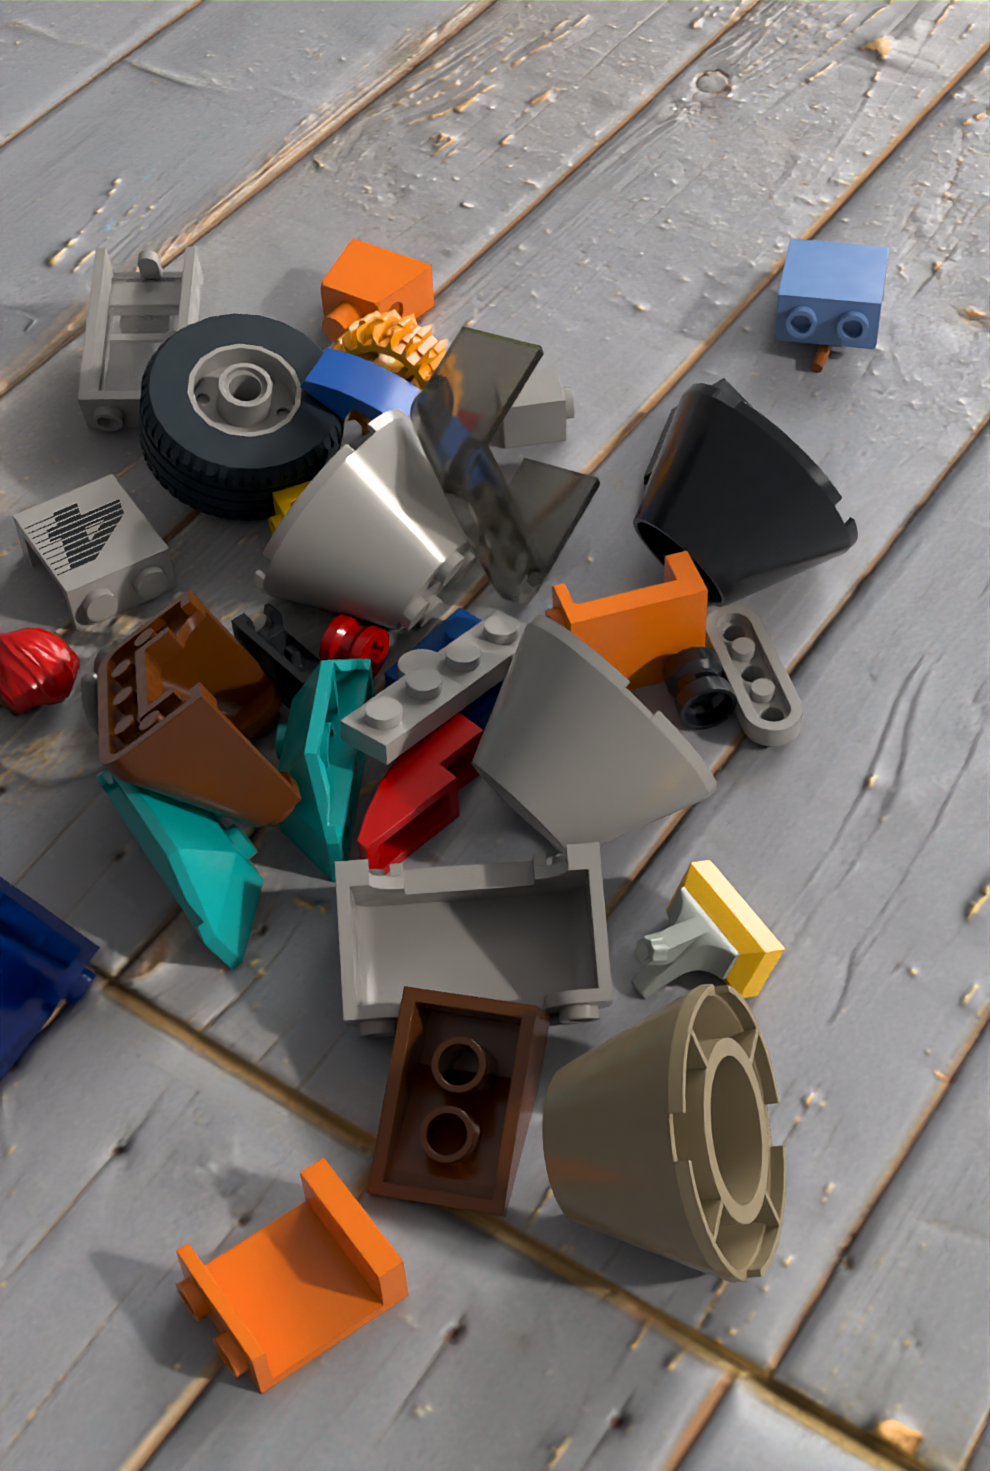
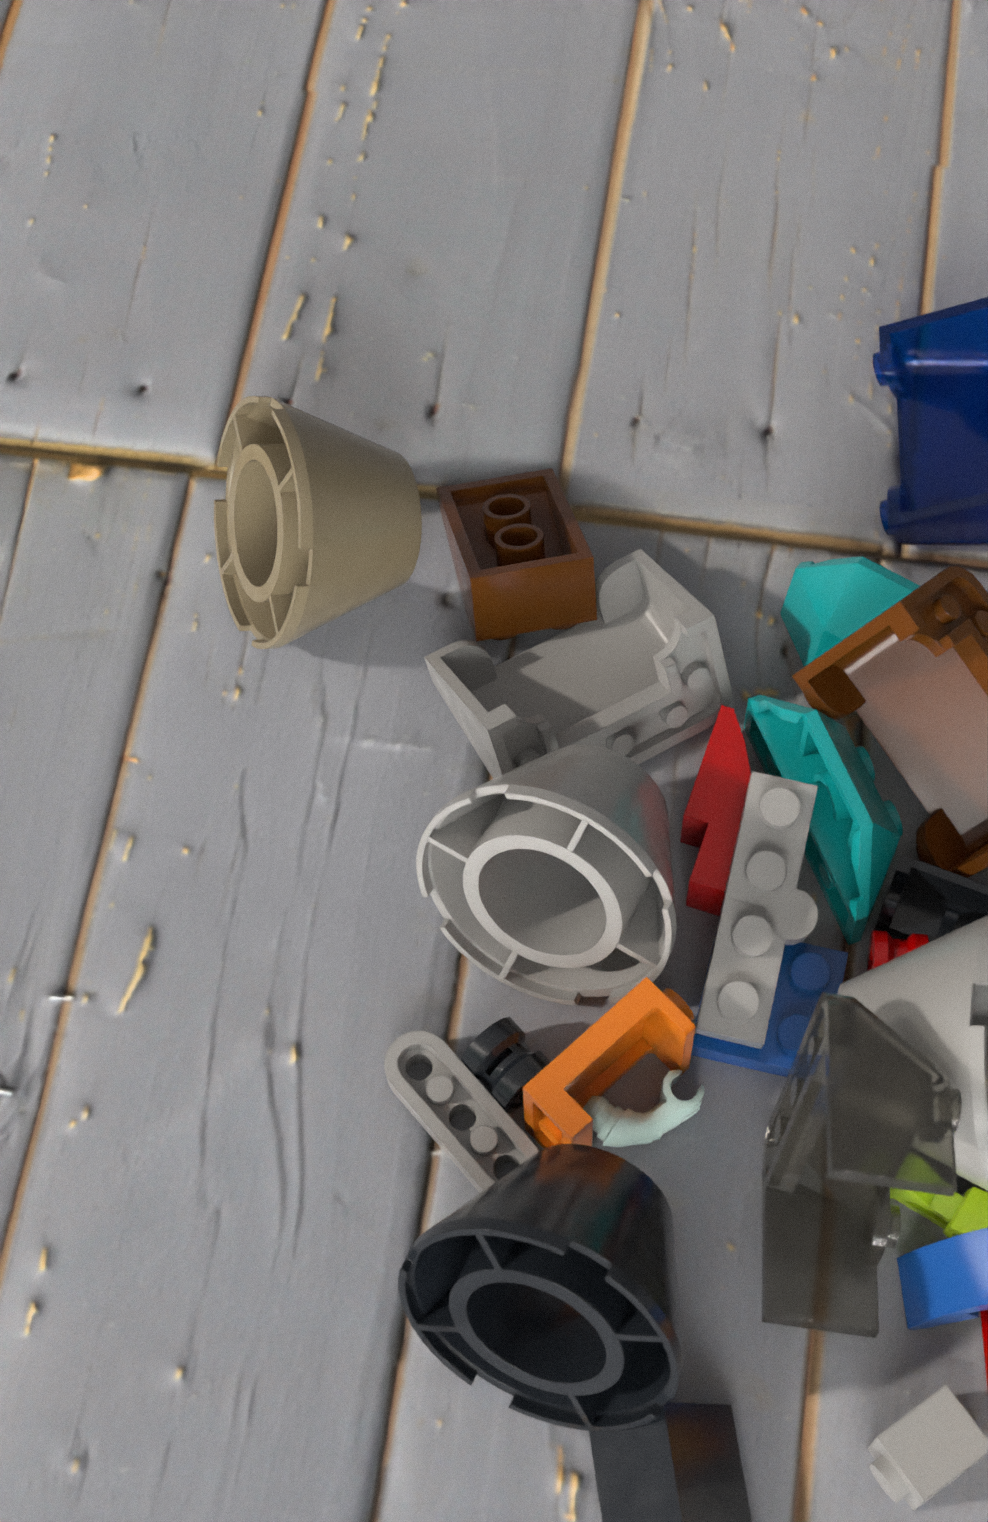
camera: 155 degrees right, 15 degrees up
orange panel [175,1157,409,1394] -> none
piece [631,860,785,999] -> none

